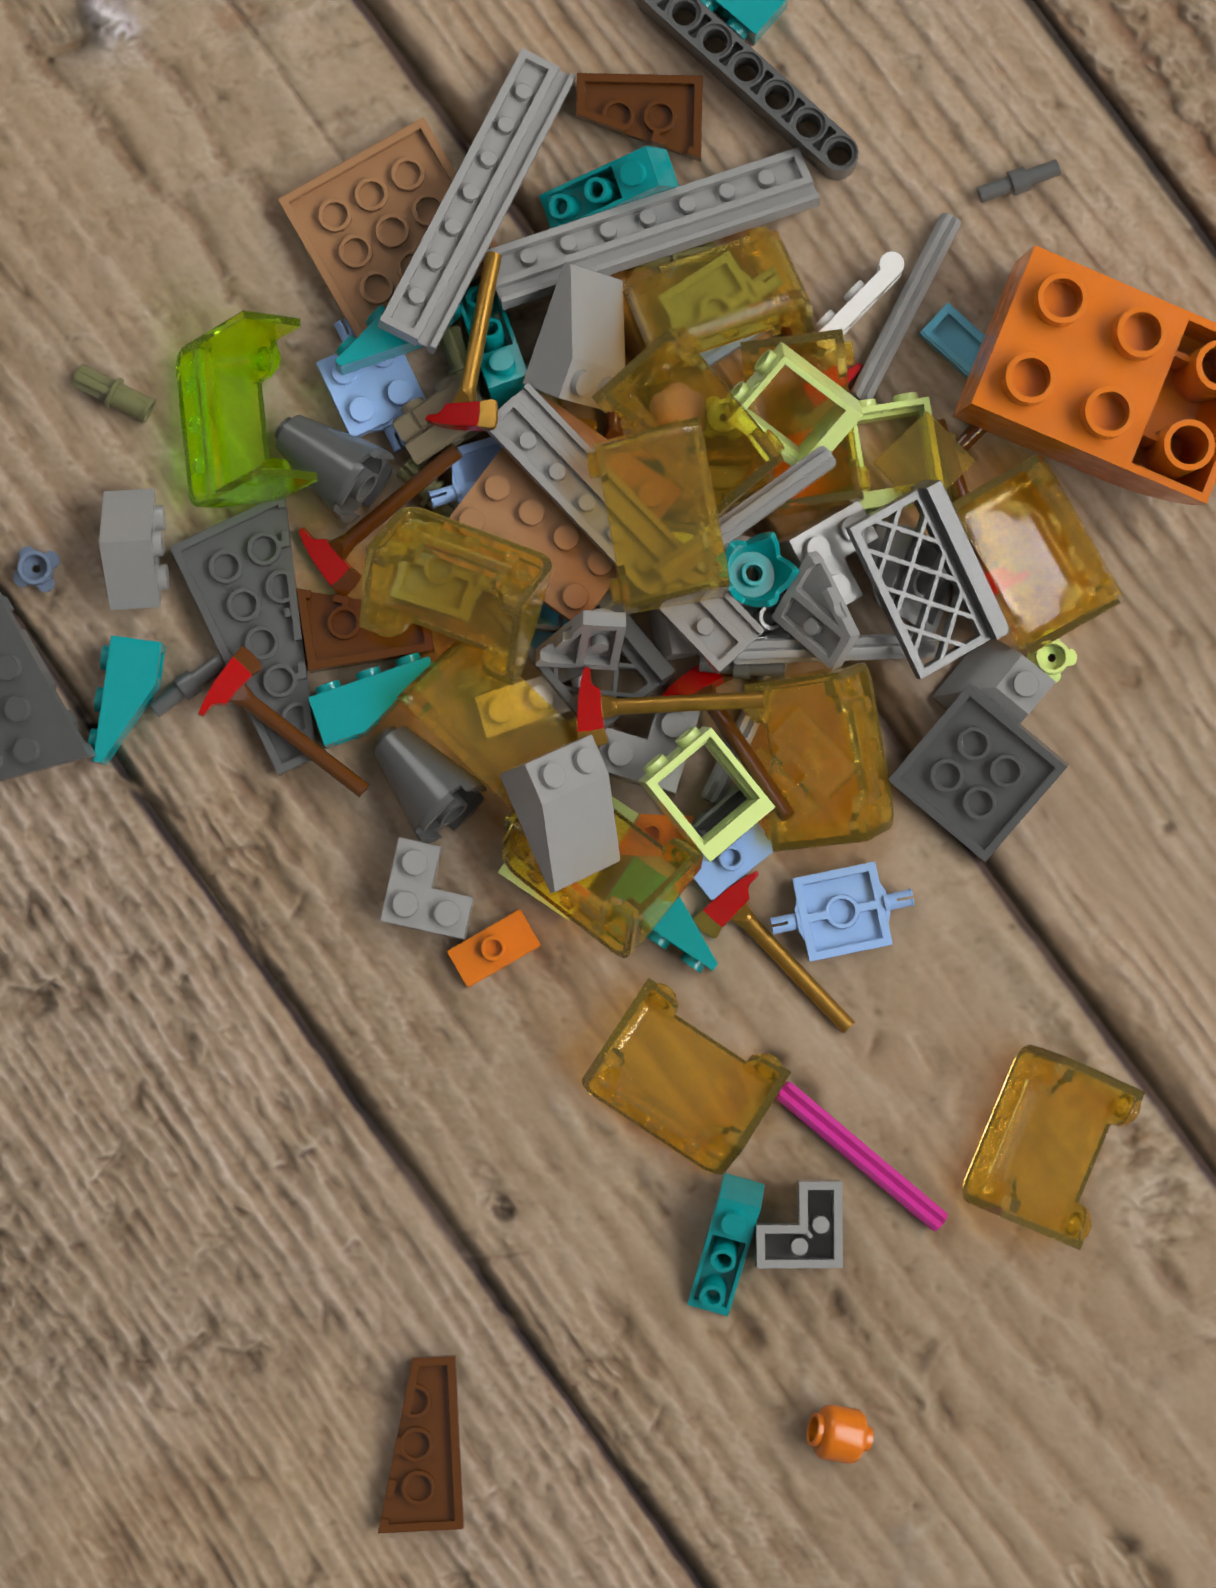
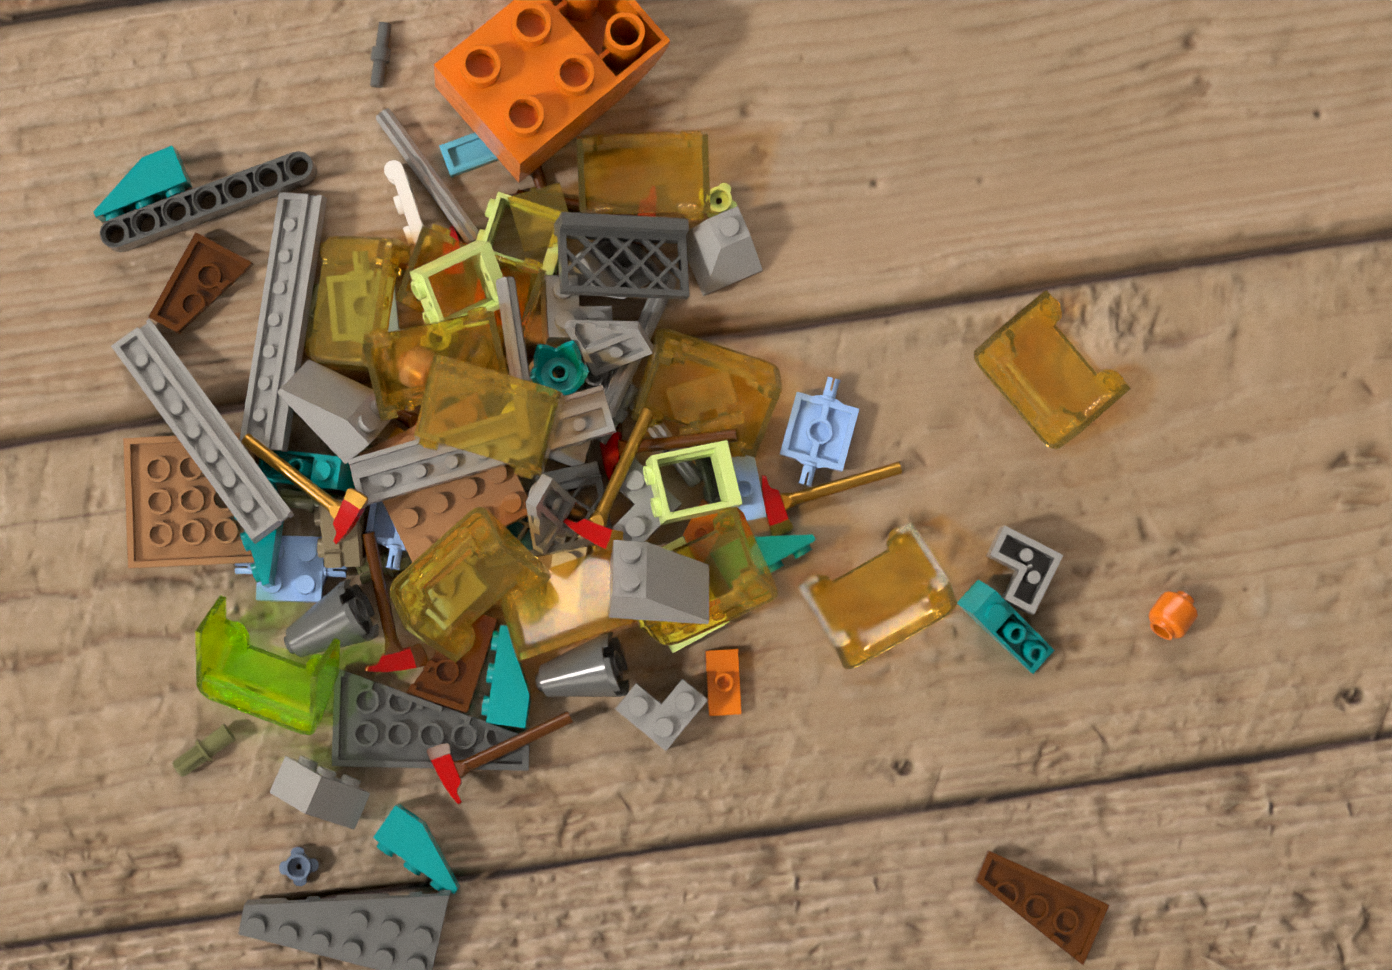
camera: 65 degrees left, 0 degrees up
dark grey bar [149,654,226,717] -> none
teal slope [539,146,679,228] -> none
dark pink axle [775,1081,948,1231] -> none
dark grey plate [888,682,1069,862] -> none

